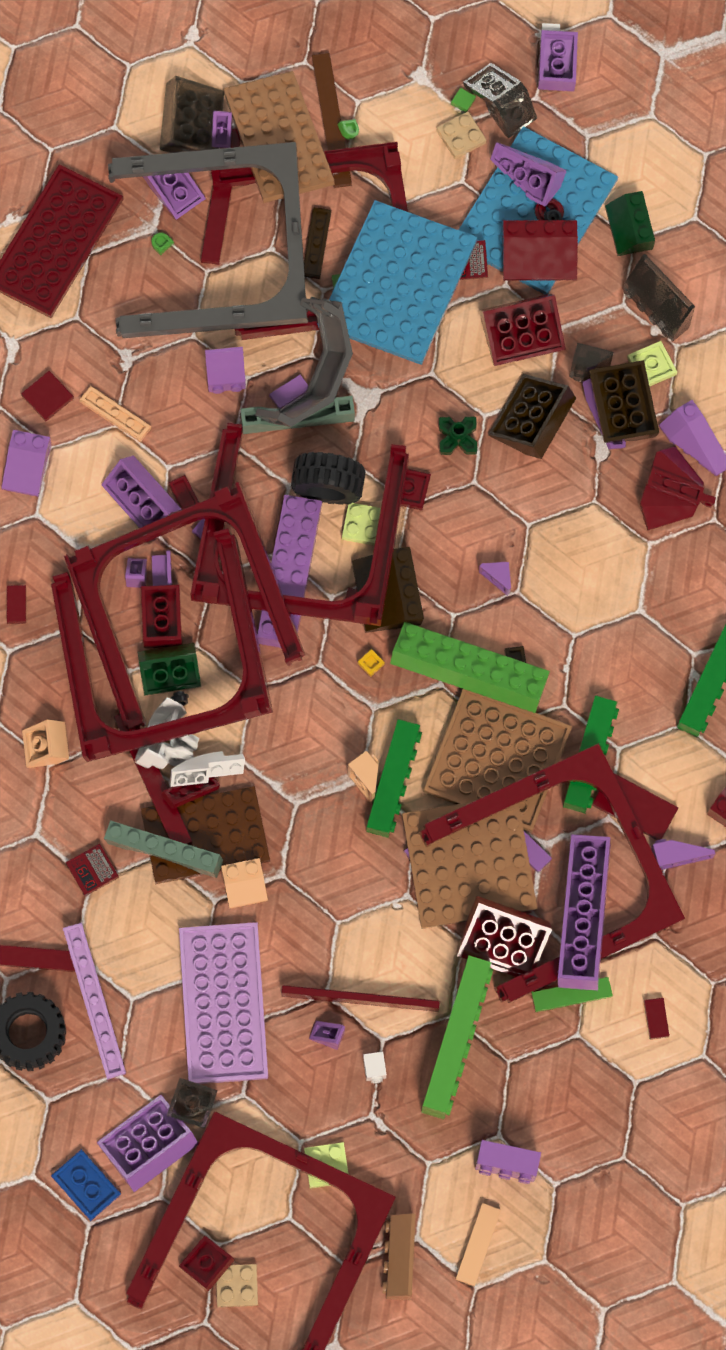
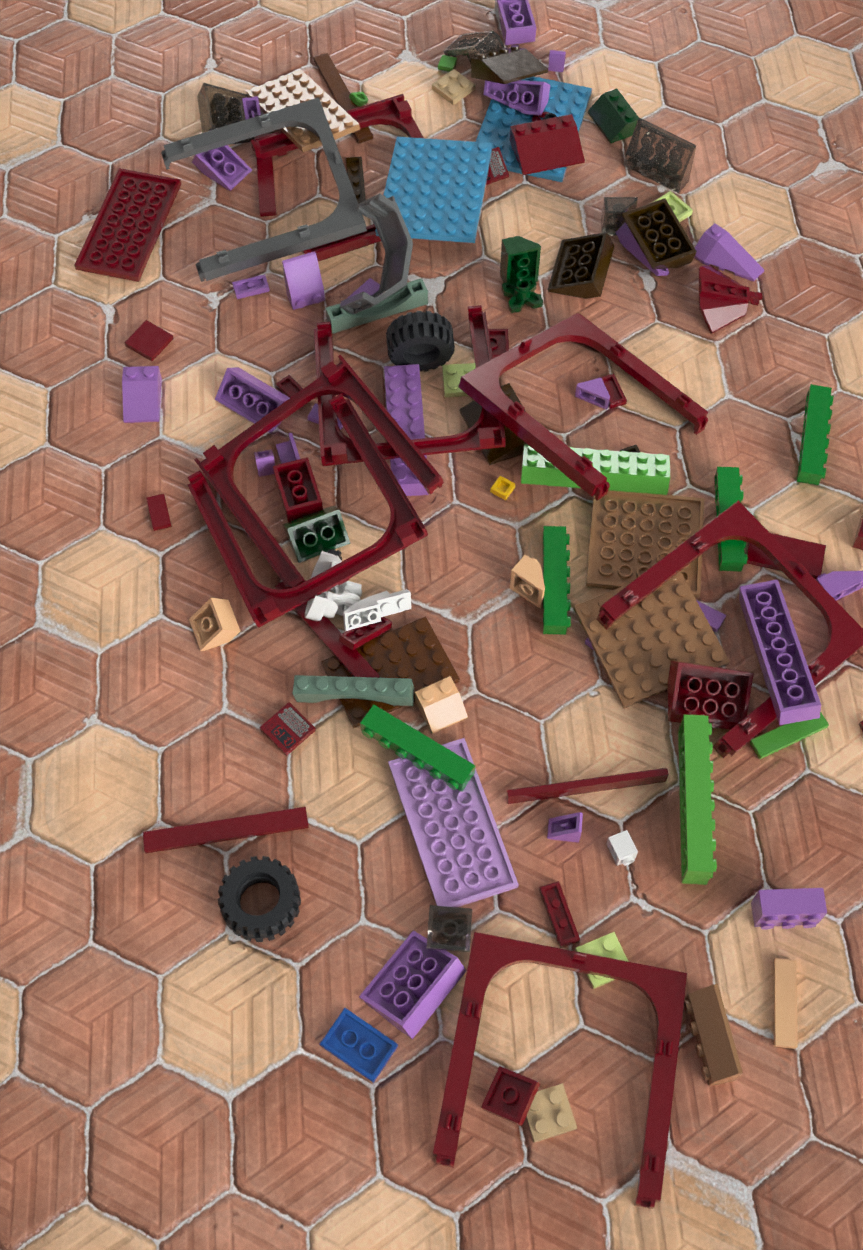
camera: 10 degrees left, 10 degrees down
lavender tile [63,922,126,1080] -> none
light nougat tile [79,386,151,442] -> none
bright green tile [152,233,174,256] -> none
dark red slope [479,294,566,366] -> none
none -> medium lavender plate [232,274,270,299]
none -> green brick [360,705,475,792]
none -> dark red piece [459,312,708,501]
none -> dark brown slope [471,45,548,84]
none -> dark green slope [500,236,541,283]
none -> dark red tile [539,881,580,948]
none -> medium lavender slope [548,50,566,72]
none -> dark red tile [600,374,627,409]

